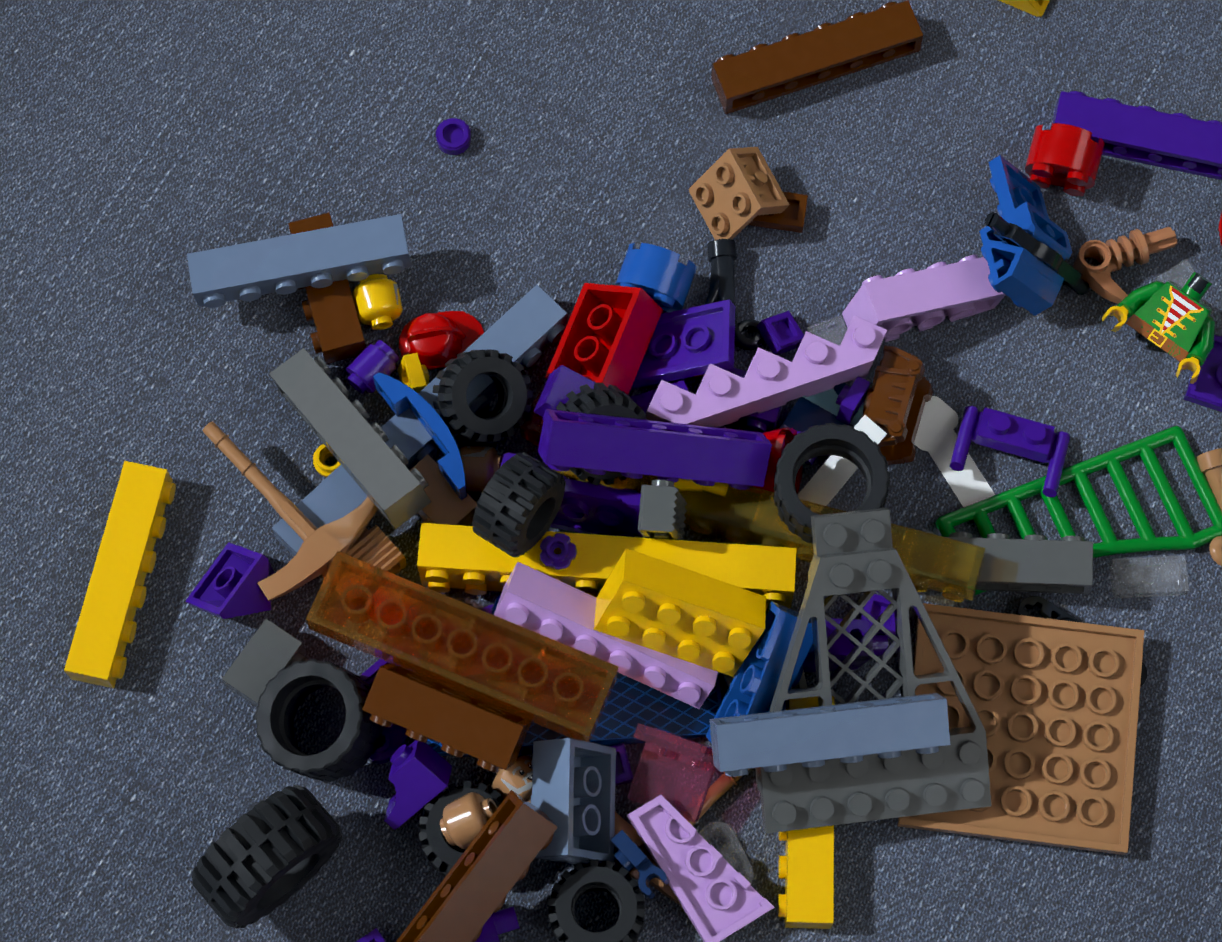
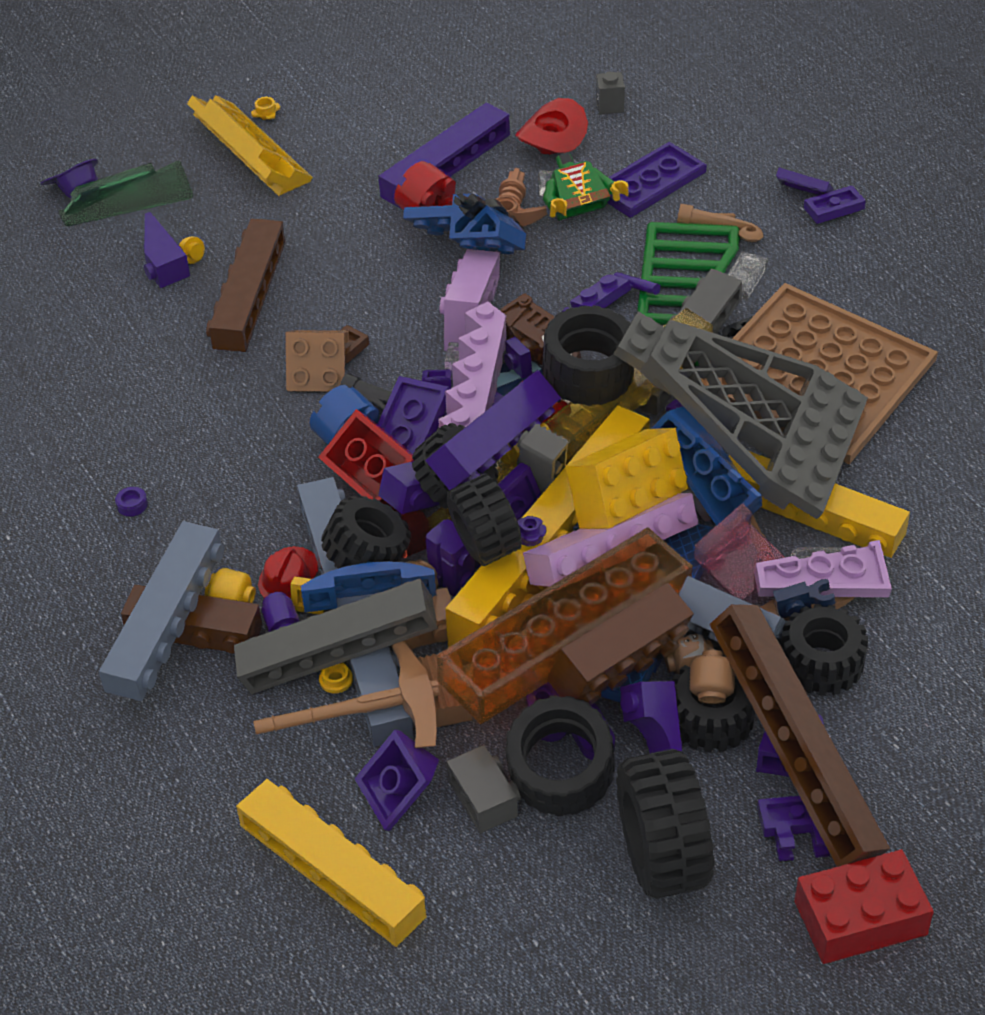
camera: 60 degrees left, 25 degrees down
sand blue brick [709,693,951,777] -> none

